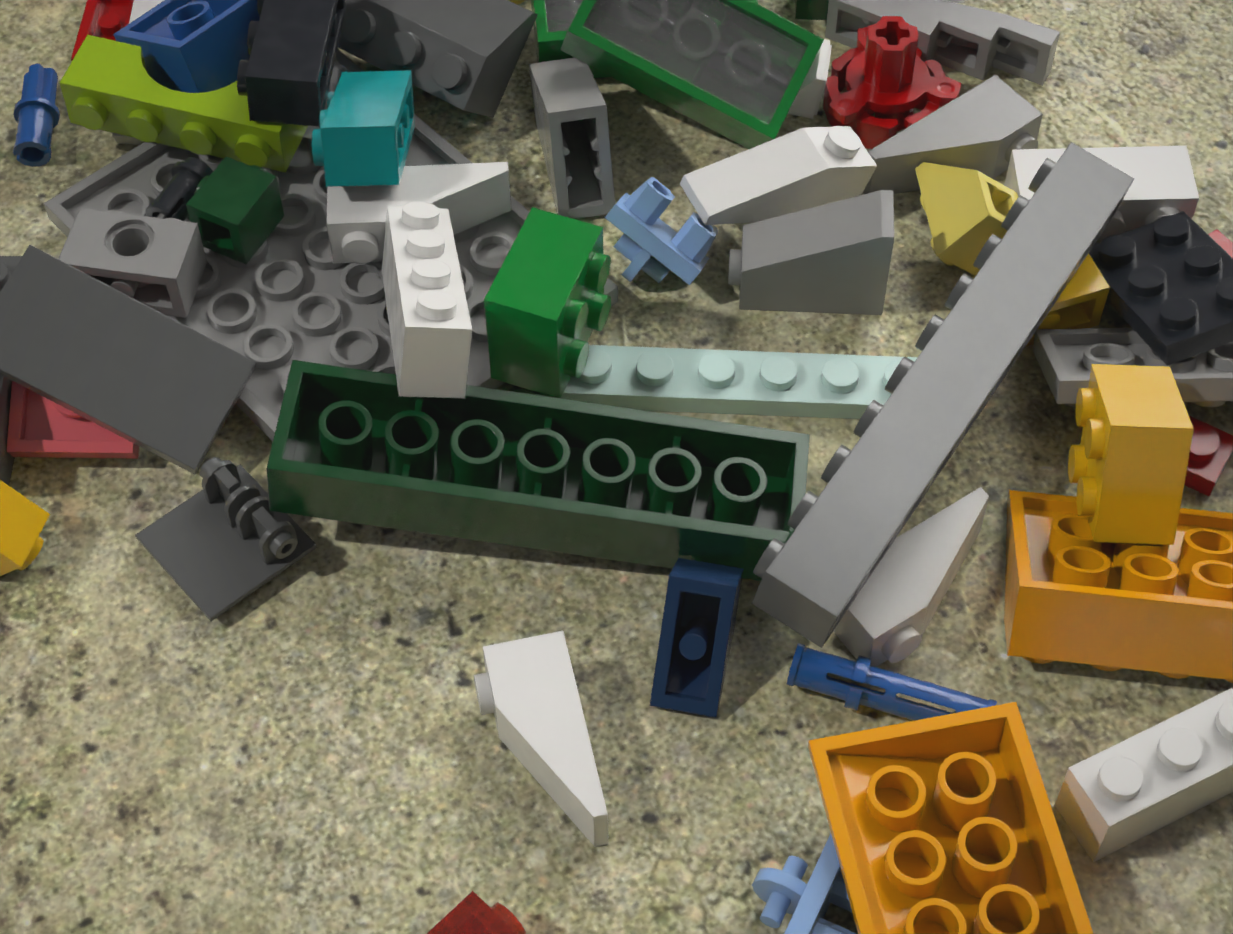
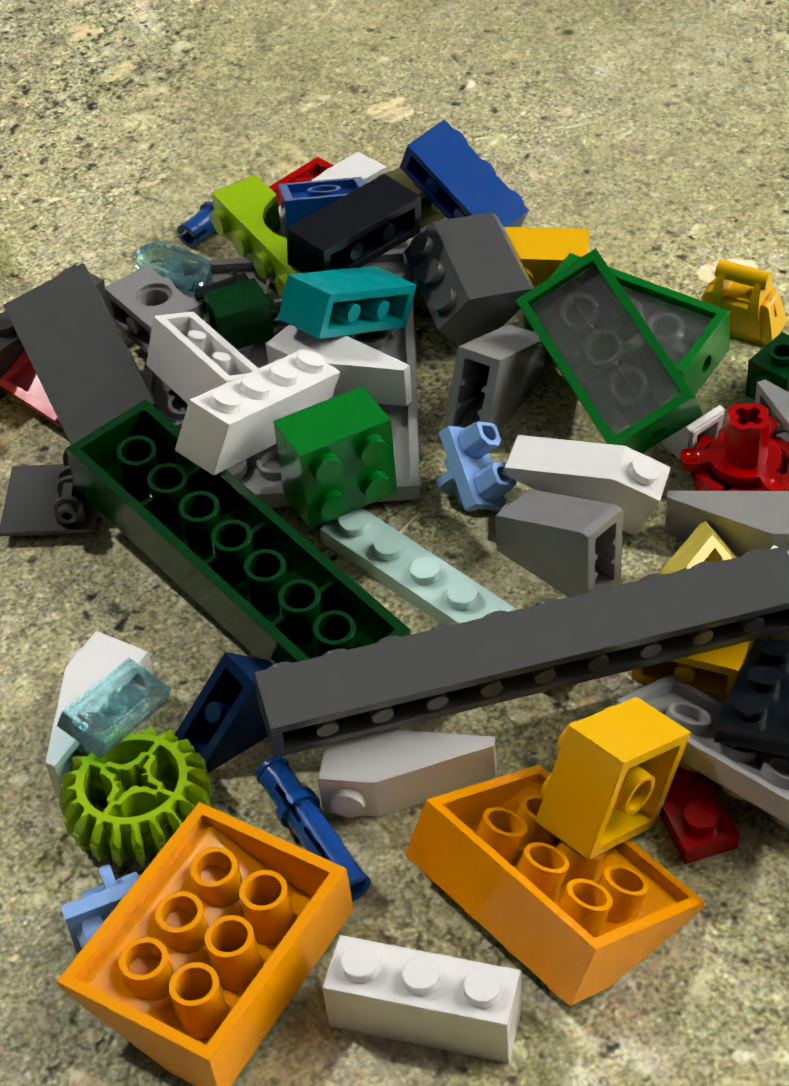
camera: 45 degrees right, 10 degrees down
none -> clear light blue plate [57,657,171,759]
none -> lime gear [59,724,212,868]
none -> clear light blue plate [134,242,213,297]
none -> white brick [146,312,259,405]

